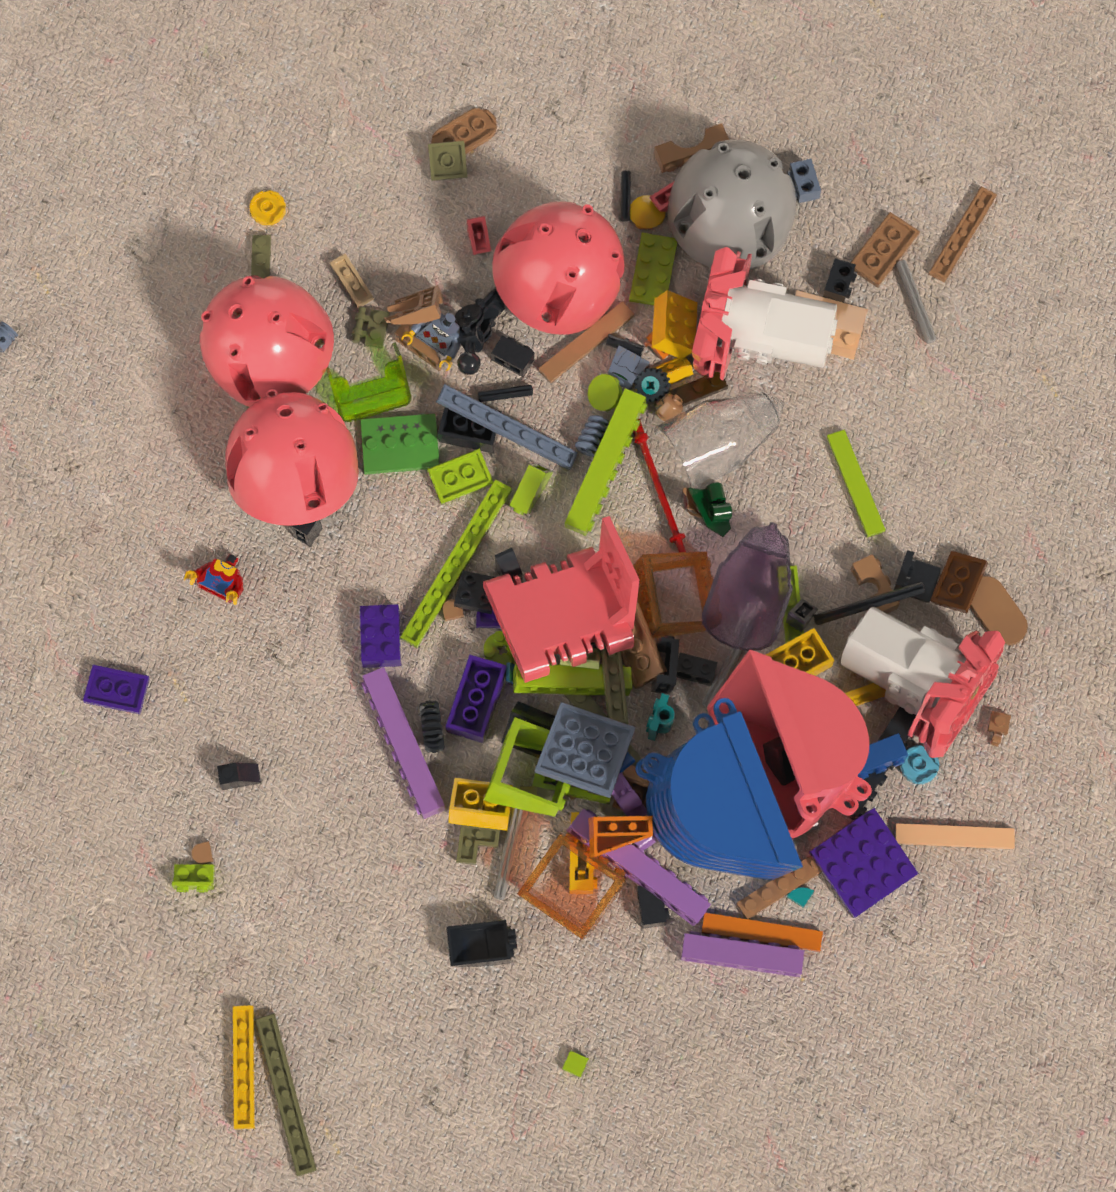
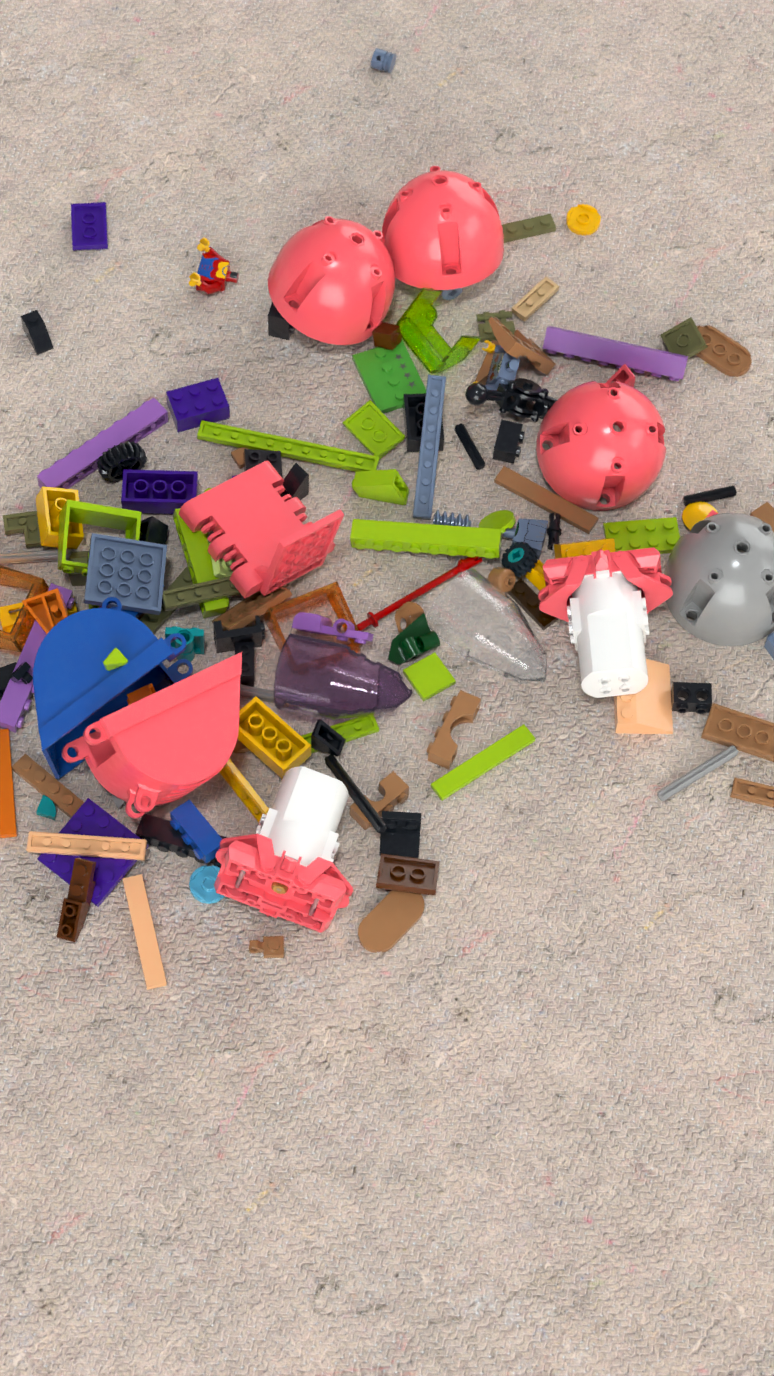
camera: 70 degrees right, 10 degrees down
none -> black tile [9,662,33,685]
none -> light nougat tile [26,831,147,861]
none -> reddish brown slope [57,858,96,942]
none -> lime slope [103,648,129,671]
none -> medium lavender plate [292,612,374,644]
none -> reddish brown brick [372,322,402,350]
none -> lime tile [403,652,456,702]
none -> medium nougat arch [426,690,481,770]
none -> medium lavender brick [543,325,688,381]

